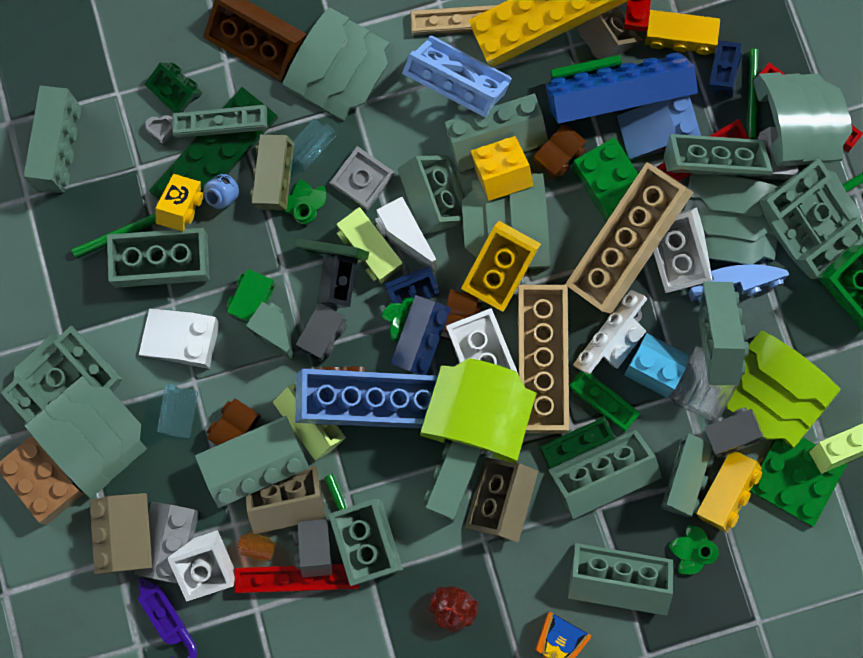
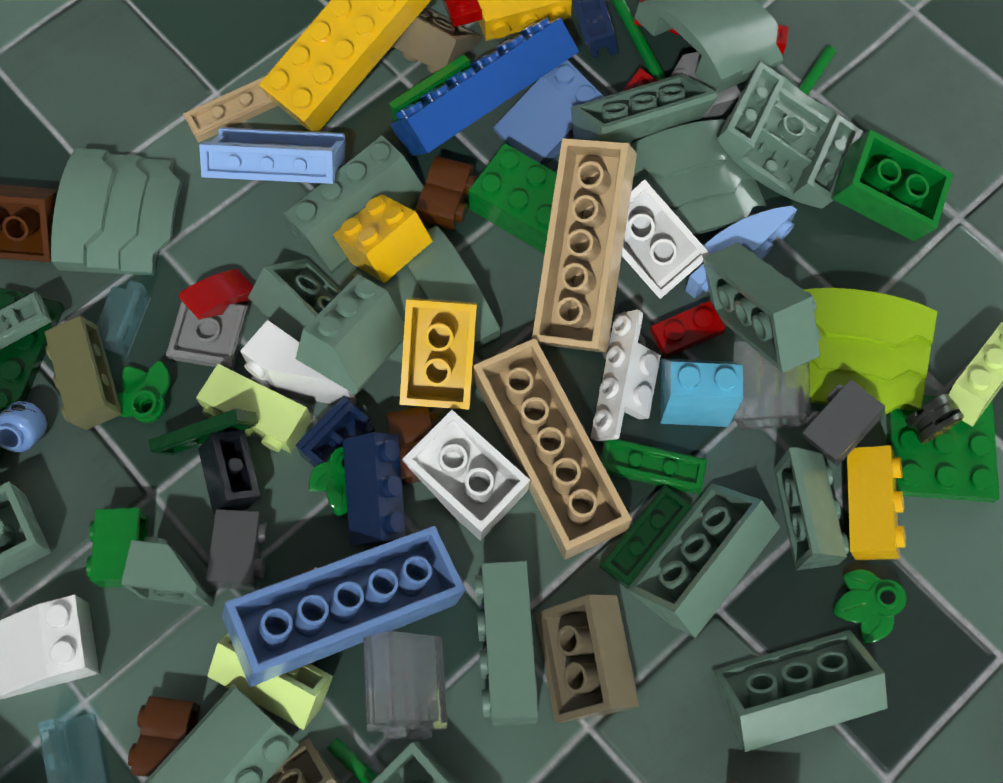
camera: 30 degrees left, 10 degrees down
lime slope [420,358,536,464] -> none
none -> red slope [178,269,254,320]
none -> sand green slope [295,274,404,395]
none -> clear brick [363,631,448,740]
none -> red plate [650,301,726,359]
none -> pearl dark grey wheel [905,393,964,444]

